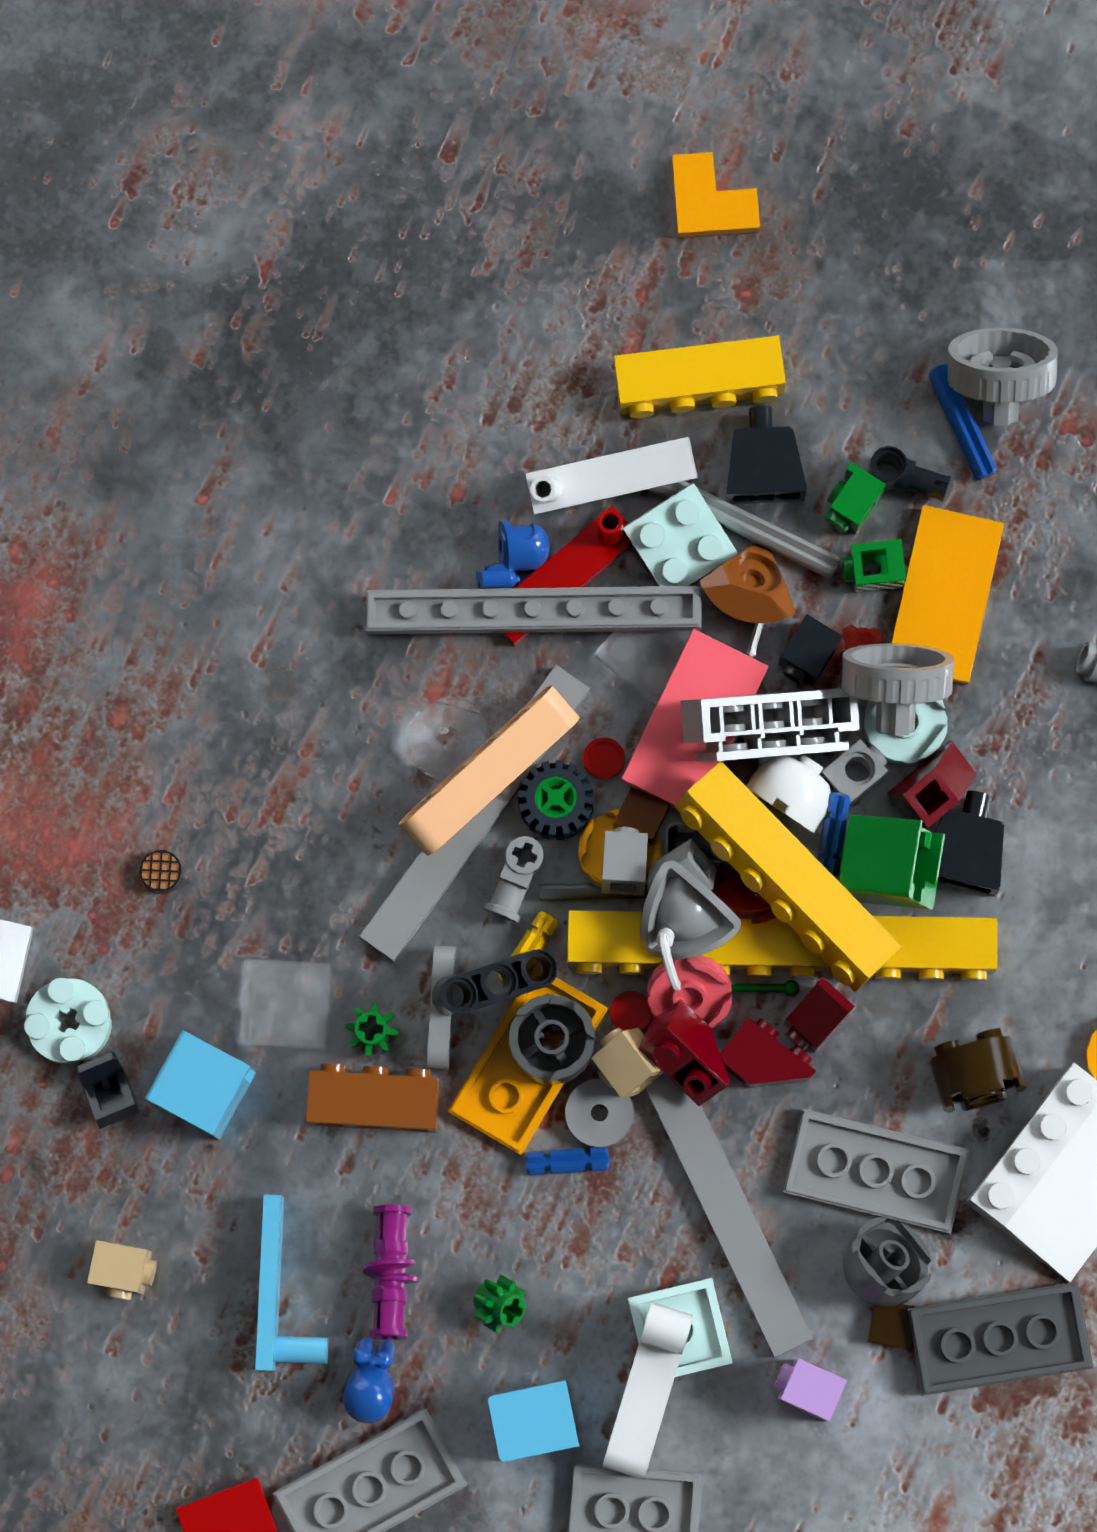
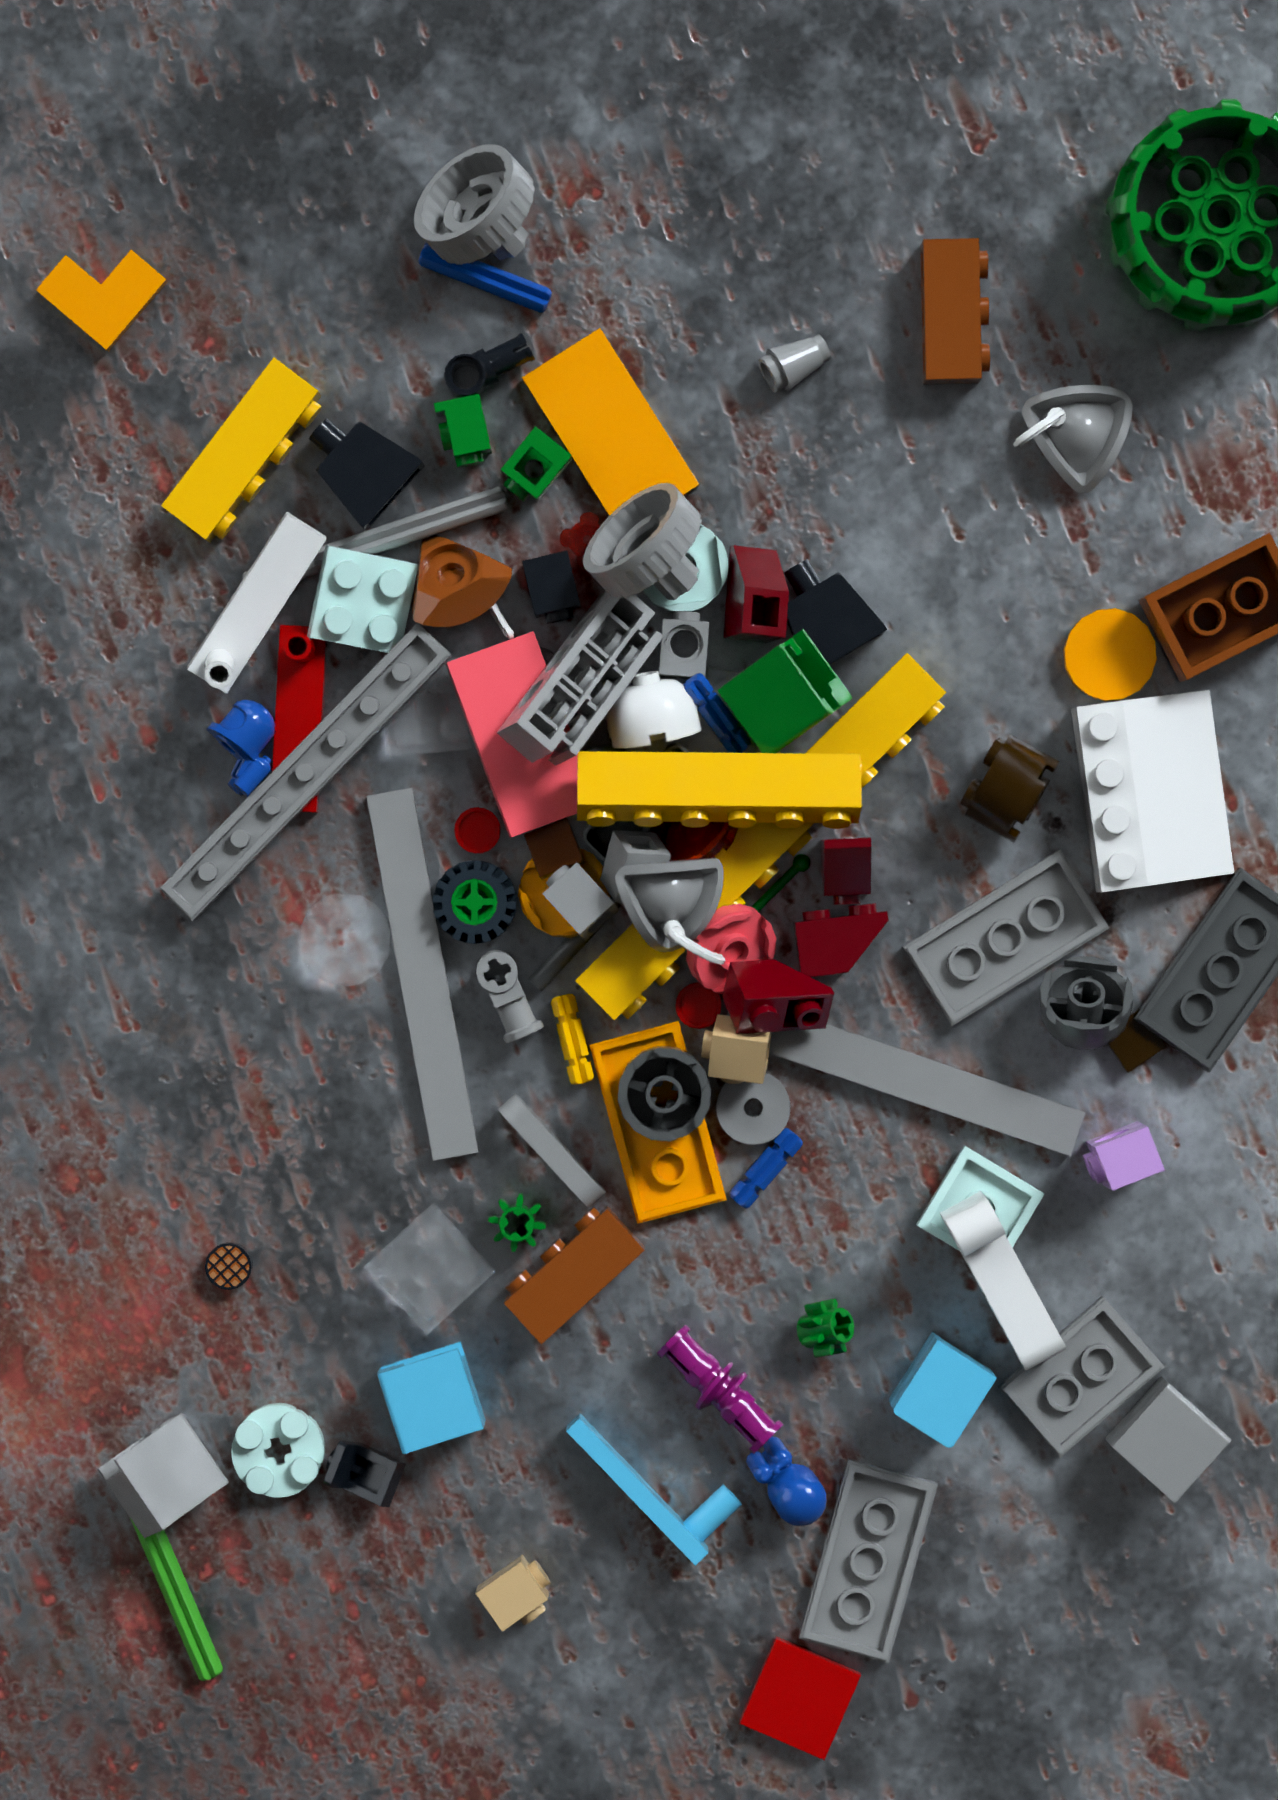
camera: 50 degrees left, 10 degrees up
light nougat beam [399,685,580,856] -> none
black beam [431,949,558,1016] -> none

